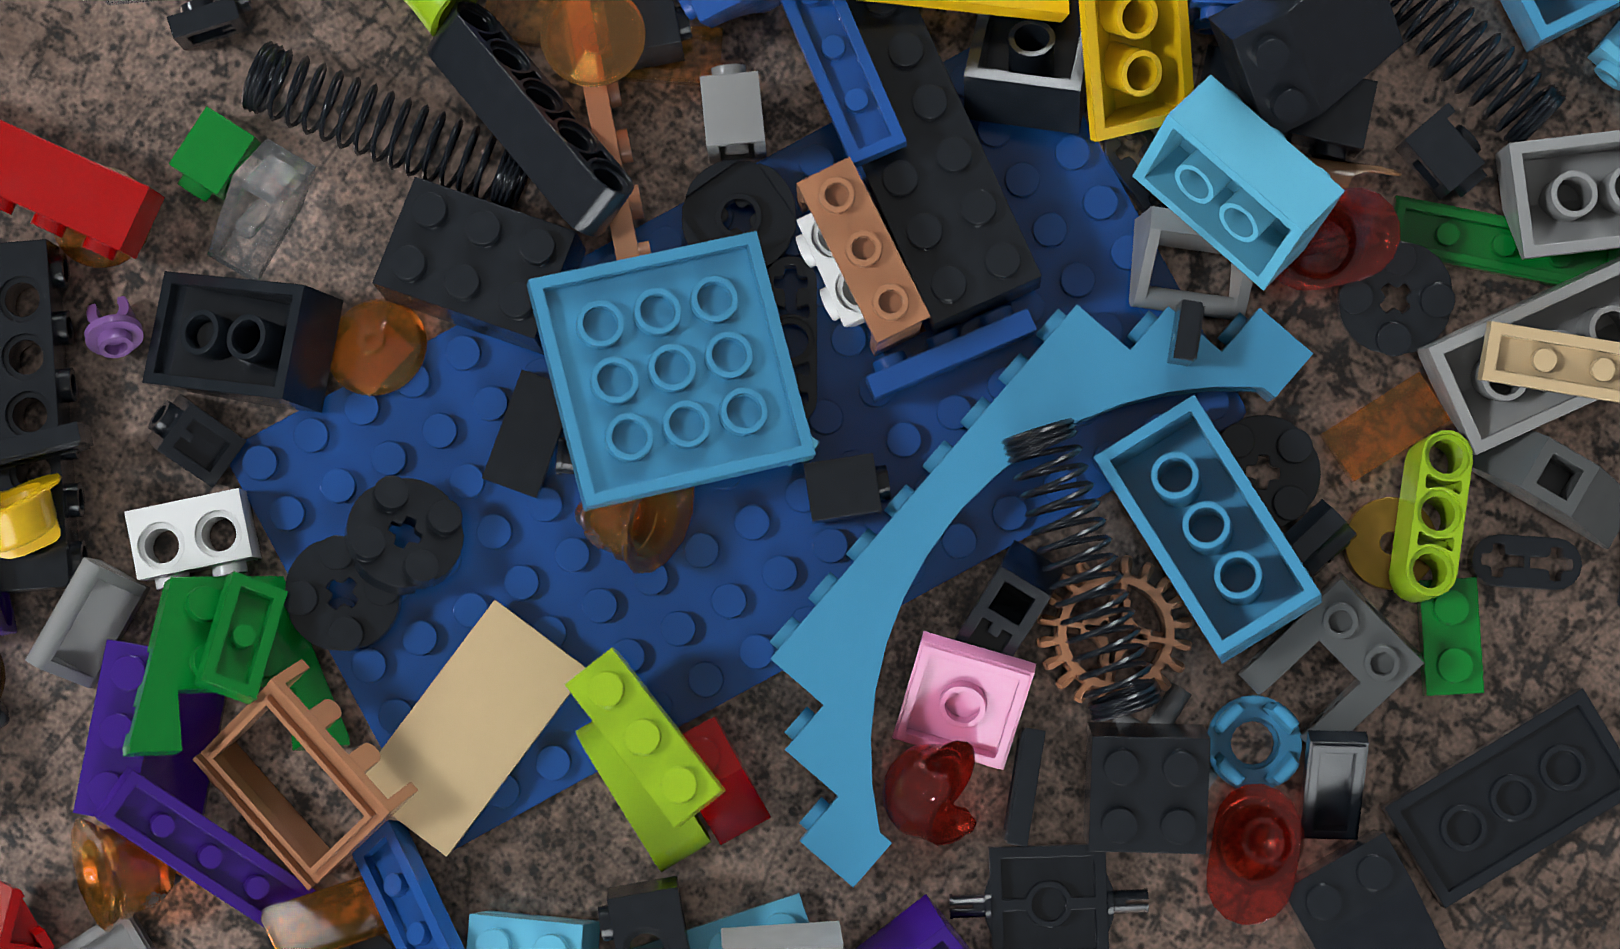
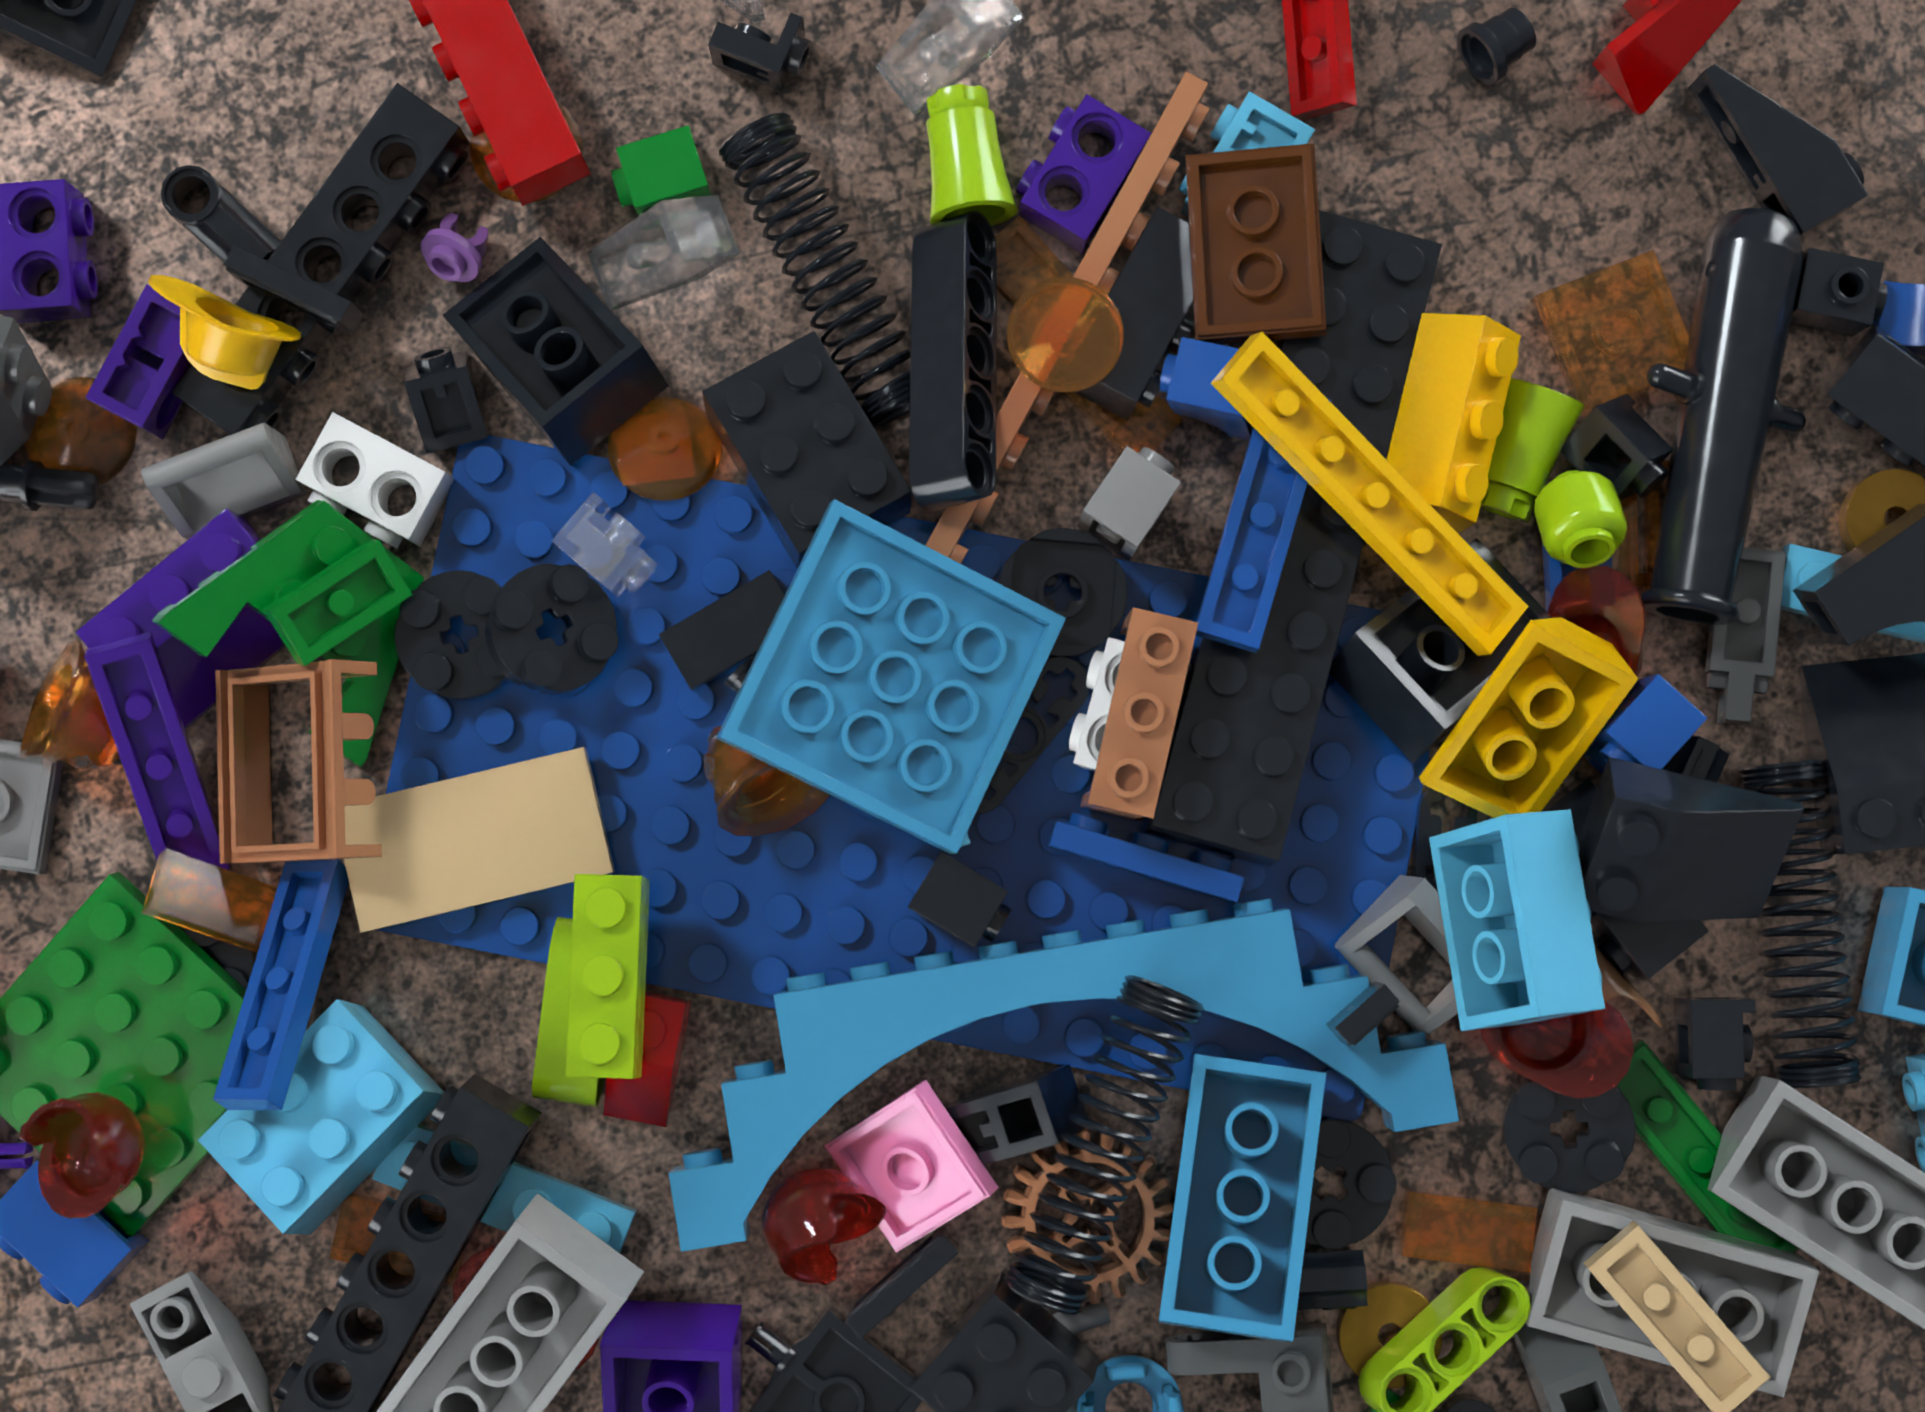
camera: 30 degrees right, 0 degrees up
none -> clear brick [551,492,657,597]

